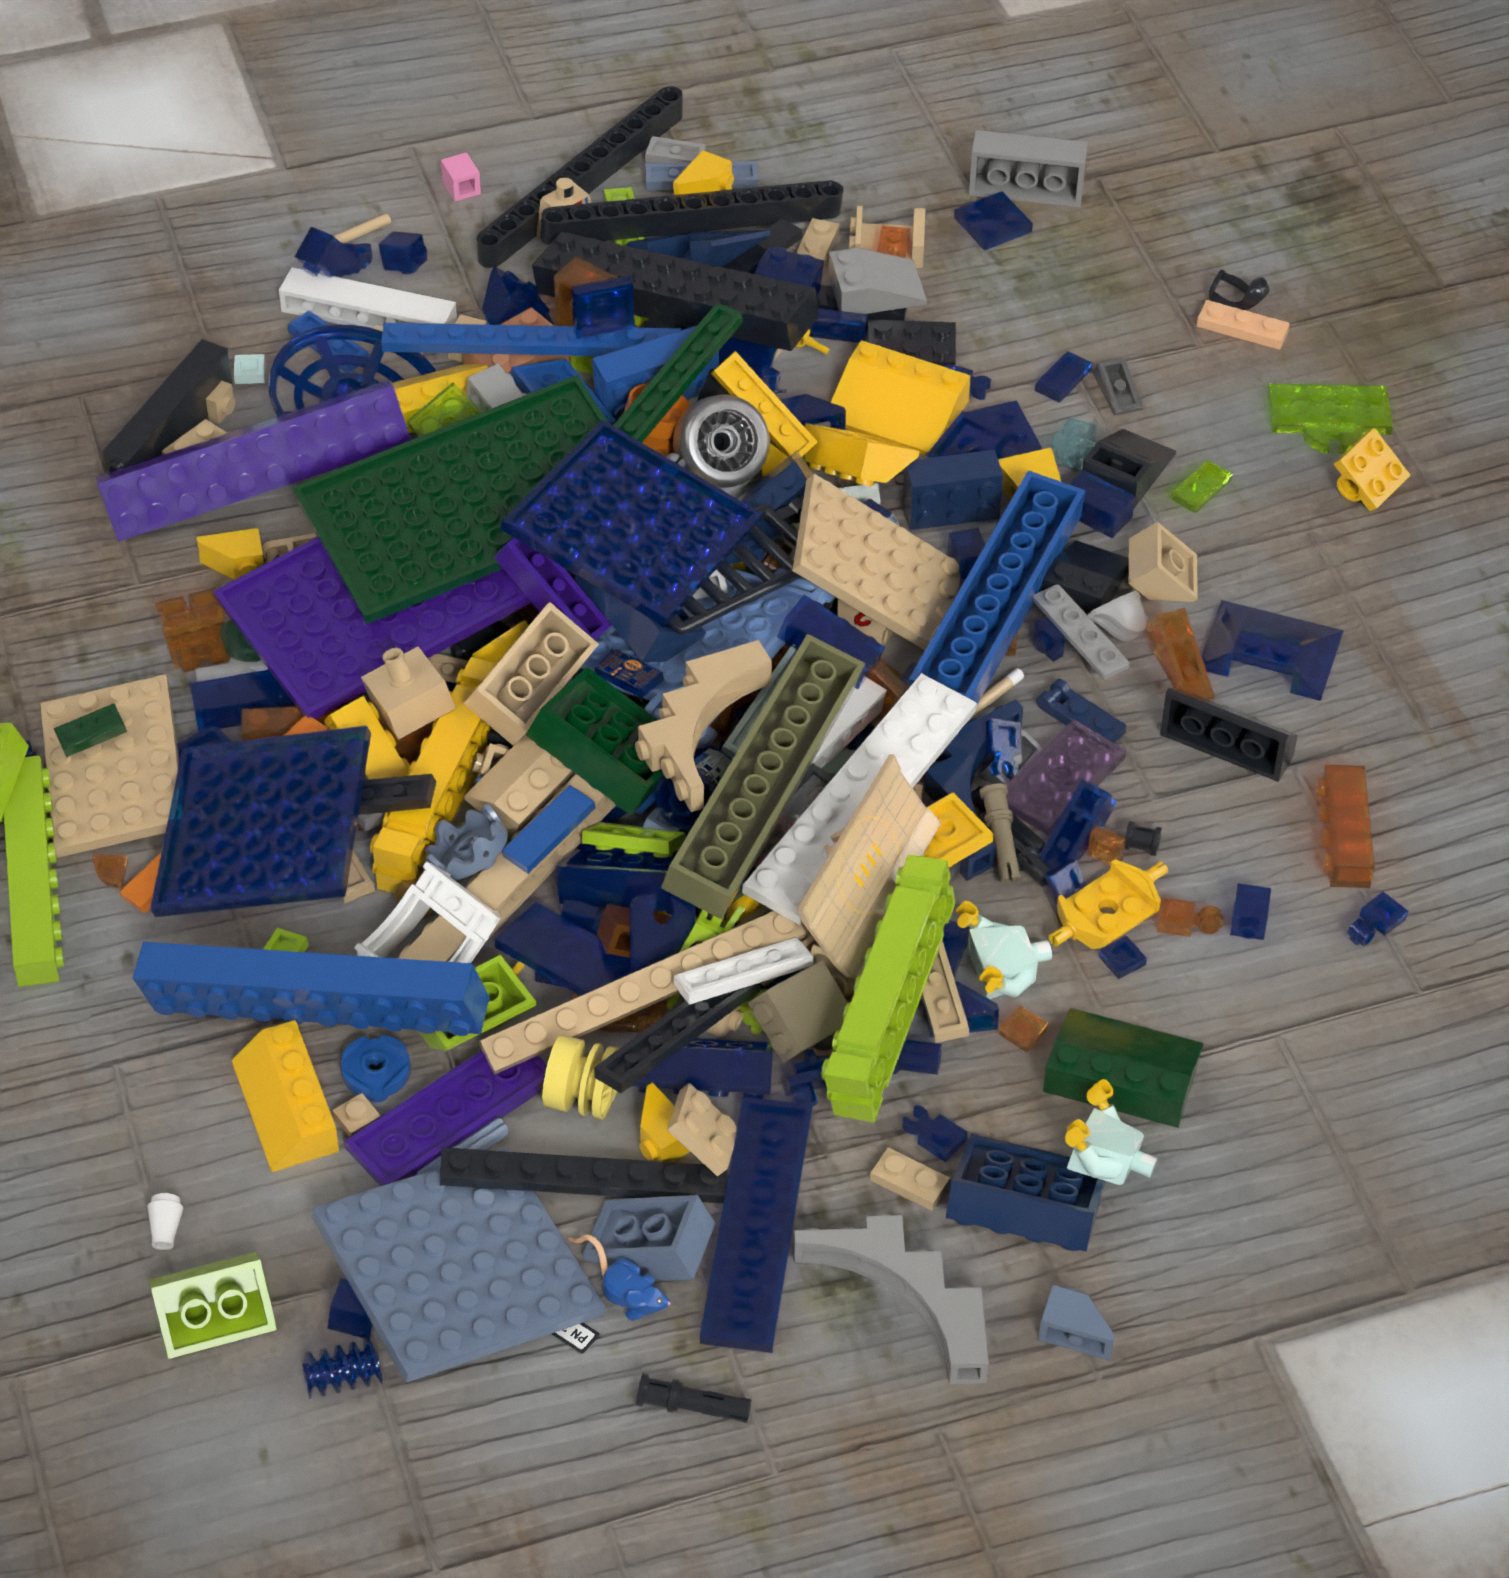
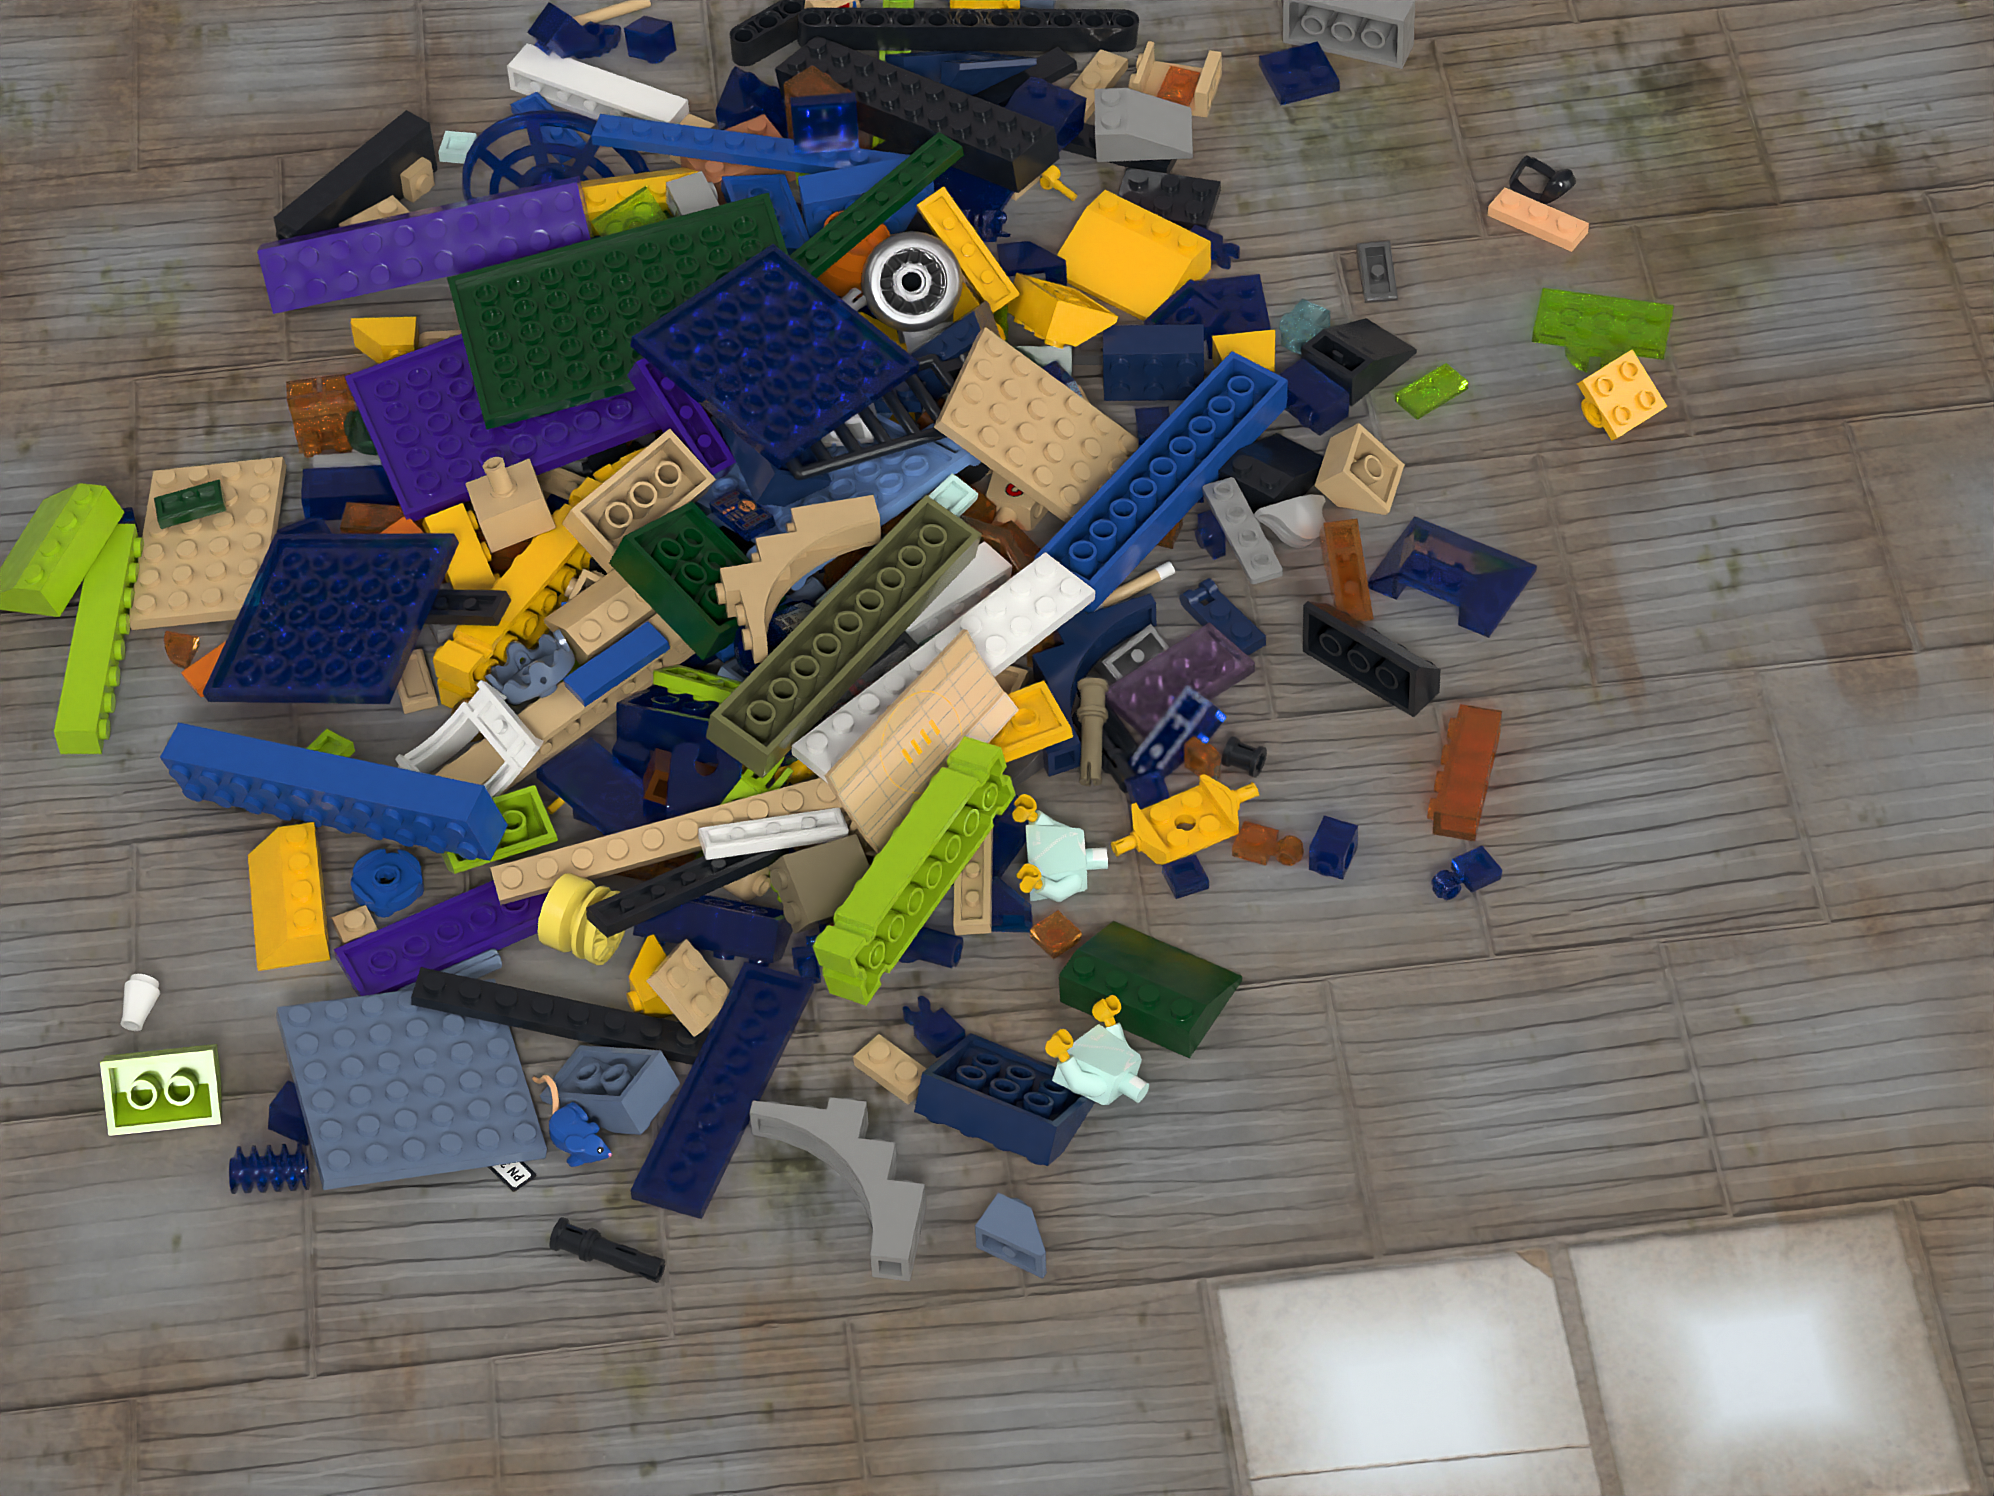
camera: 15 degrees right, 0 degrees up
clear blue brick [777,594,885,689] -> none
clear blue panel [809,308,869,343] -> none
clear blue plate [986,718,1021,778] -> none
clear blue tile [1035,351,1092,403] -> none

